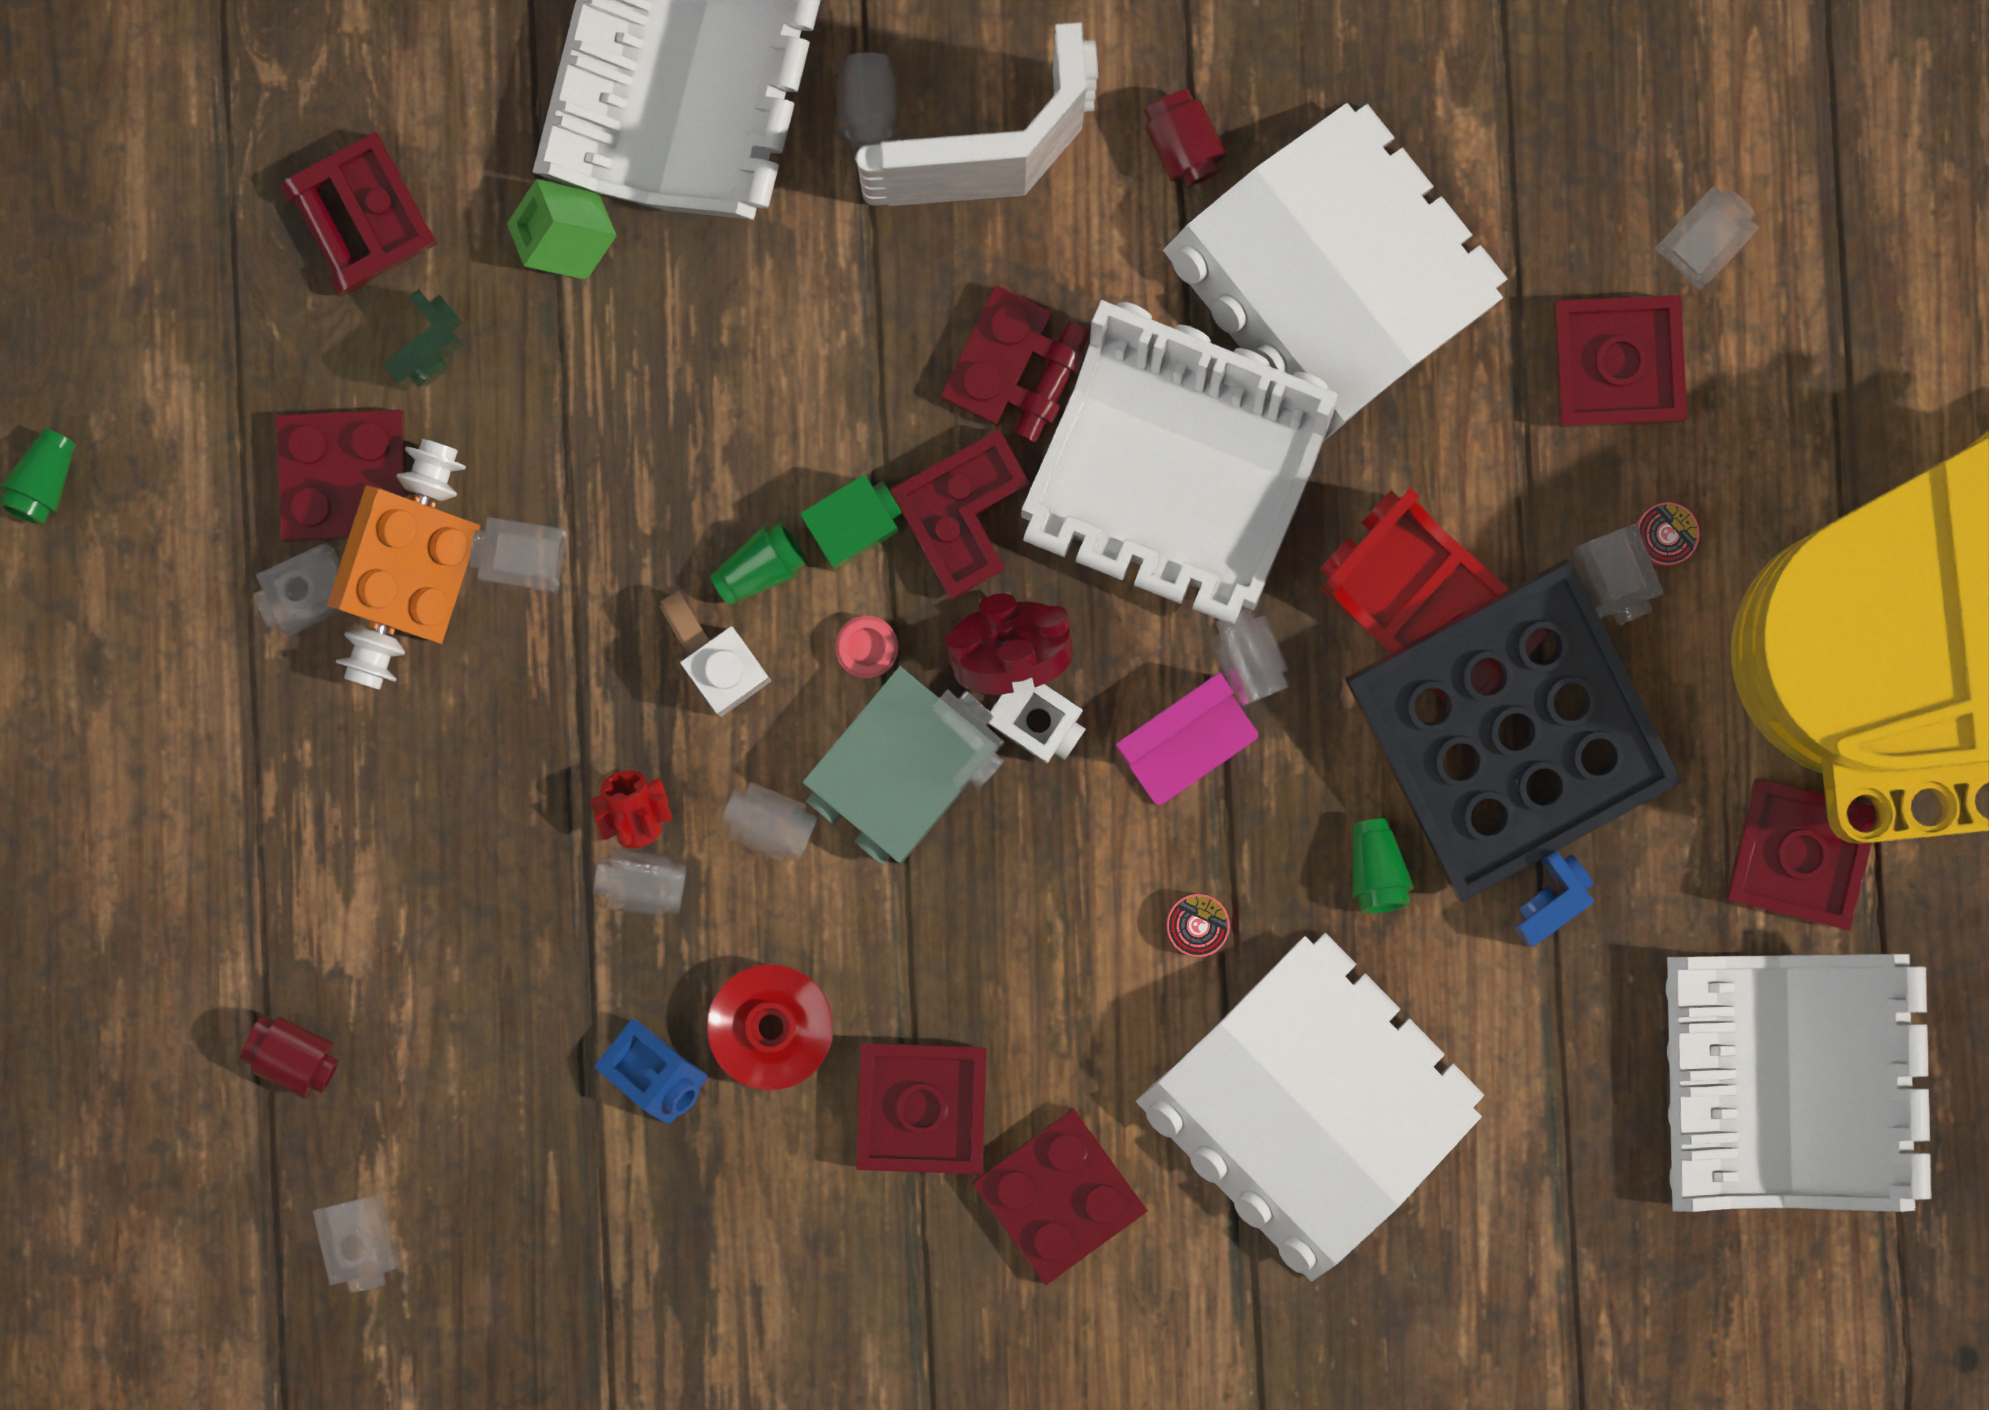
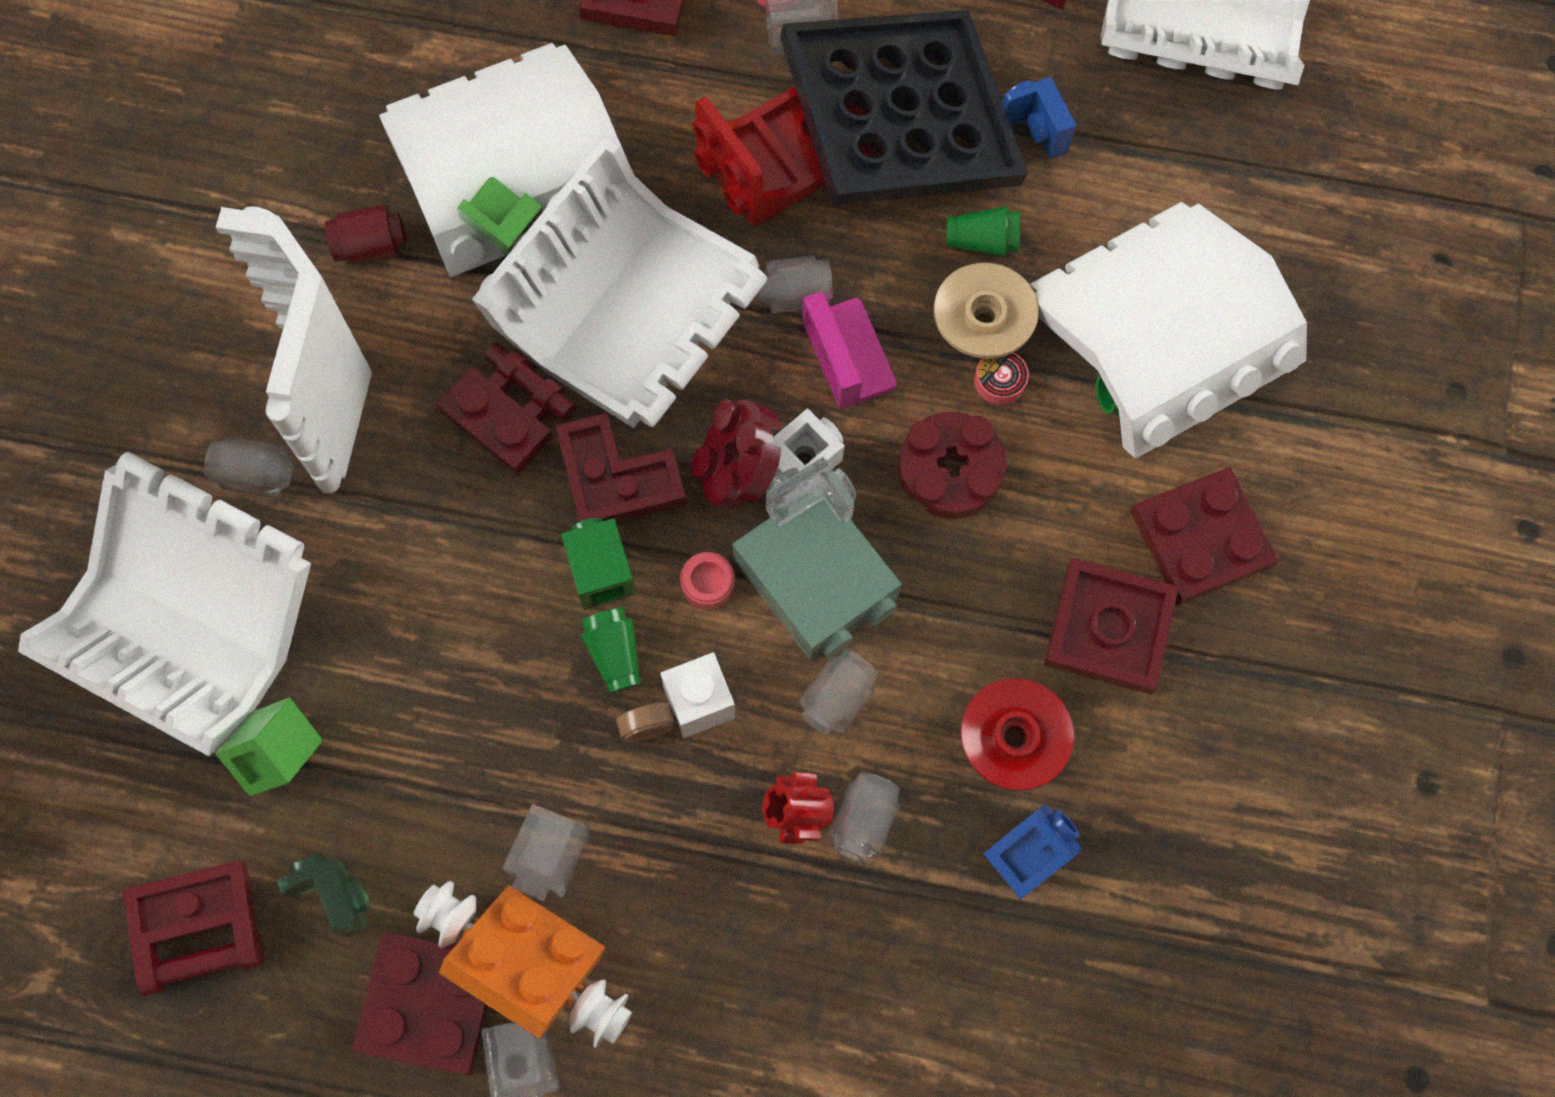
camera: 80 degrees left, 15 degrees down
none -> bright green panel [457,177,542,256]
none -> dark red plate [898,412,1006,519]
none -> tan dish [934,263,1039,359]

